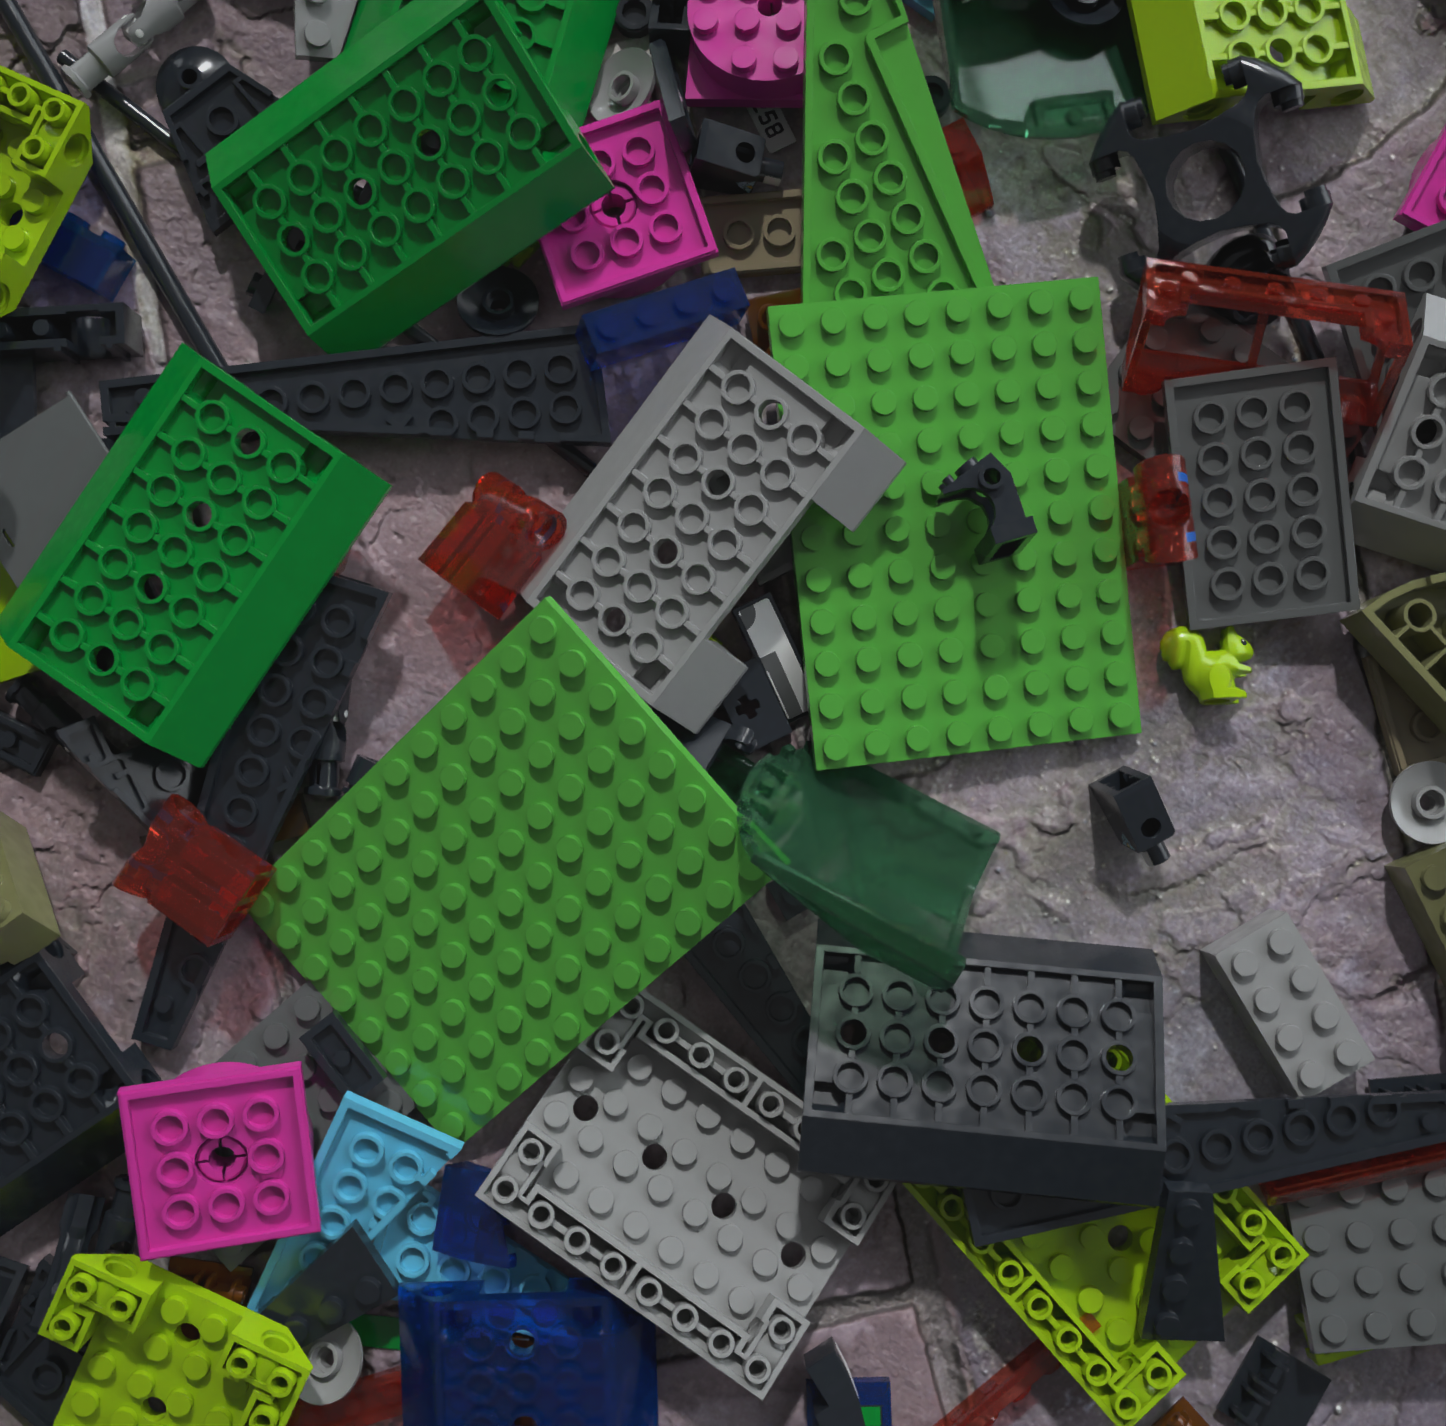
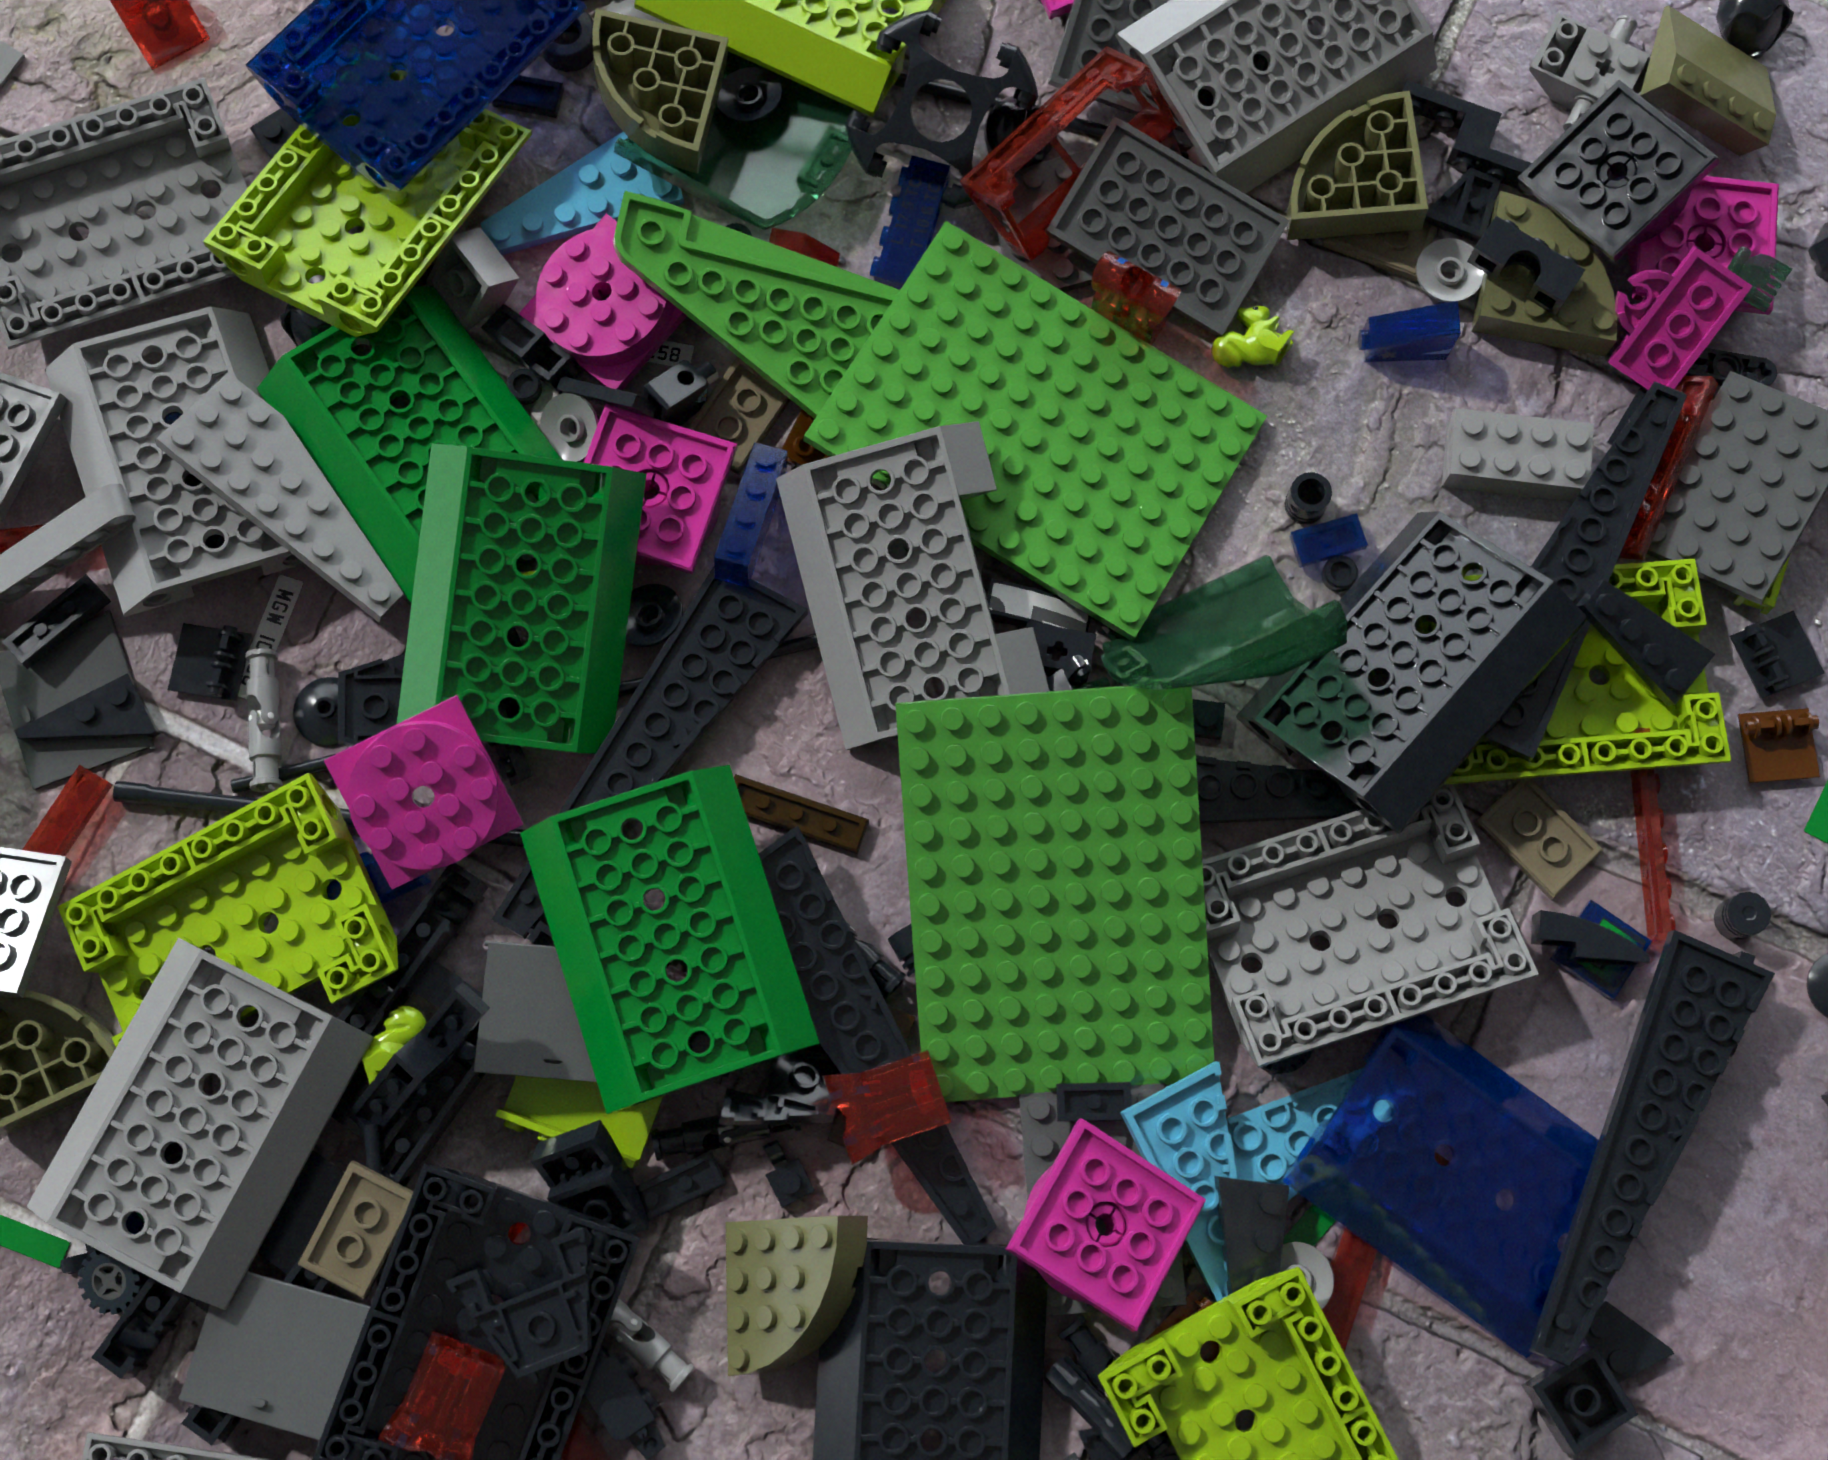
camera: 55 degrees left, 10 degrees down
clear red piece [418,471,567,620] -> none
clear blue slope [432,1161,517,1269] -> none
black tile [935,452,1038,565] -> none
black torso [1089,765,1175,867] -> none
none -> dark pink piece [324,695,523,890]
none -> dark brown tile [734,774,869,855]
none -> black plate [763,1139,815,1208]
none -> clear blue brick [870,155,951,290]
none -> black piece [1284,472,1332,525]
none -> clear blue plate [1289,513,1368,568]
none -> black tile [1321,555,1358,592]
none -> clear blue slope [1358,301,1461,362]
none -> dark tan tile [1474,778,1603,900]

